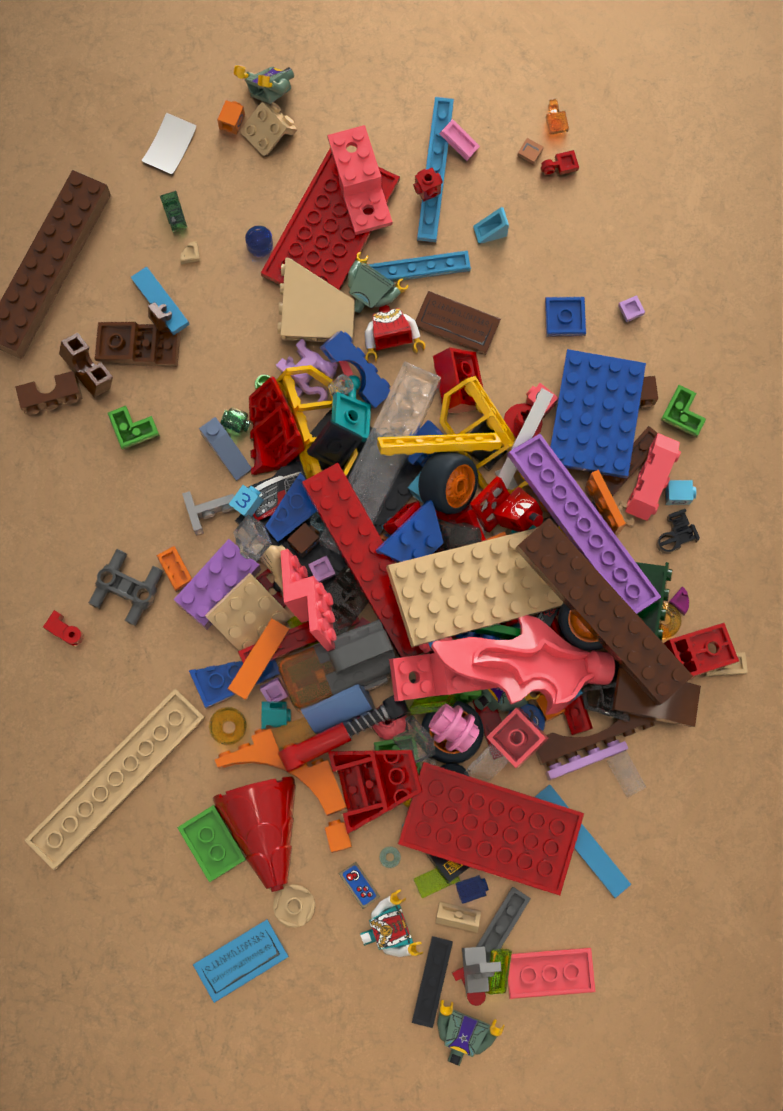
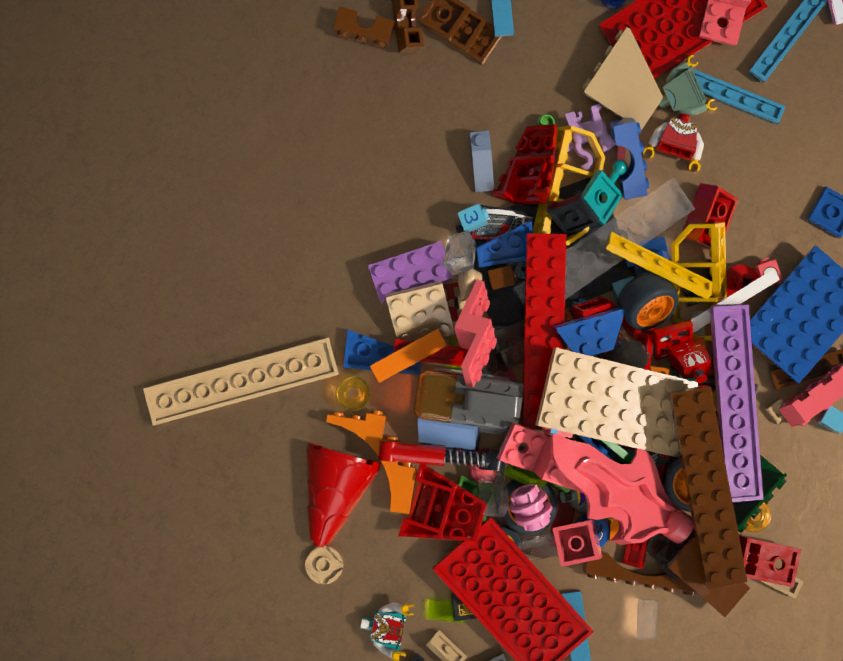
camera: 30 degrees right, 10 degrees up
red leg [43,610,83,646] -> none
dark grey piece [88,549,164,626] -> none
bright green brick [108,406,160,450] -> none
reddish brown tile [148,302,172,331] -> none
orange plate [156,546,192,591] -> none
bright green plate [177,805,246,882] -> none
light grey bracket [182,491,234,536] -> none
dark azure tile [193,919,289,1003] -> none
clear green head [220,407,251,436] -> none
lavender plate [260,677,288,702] -> none
teal brick [261,701,291,729] -> none
clear yellow tile [272,717,317,750] -> none
lavender plate [308,556,336,583] -> none
orange brick [325,819,352,853] -> none
clear wheel [328,374,354,396] -> none
slope [339,862,380,909] -> none
clear light blue plate [379,847,401,868] -> none
red brick [413,168,443,202] -> none
reddish brown tile [415,291,501,355] -> none
clear blue brick [455,875,489,904] -> none
medium azure slope [473,207,509,244] -> none
lavender plate [546,740,628,780] -> none
orange plate [585,470,626,535] -> none
black piece [657,509,700,554] -> none
magenta tile [668,586,689,616] -> none

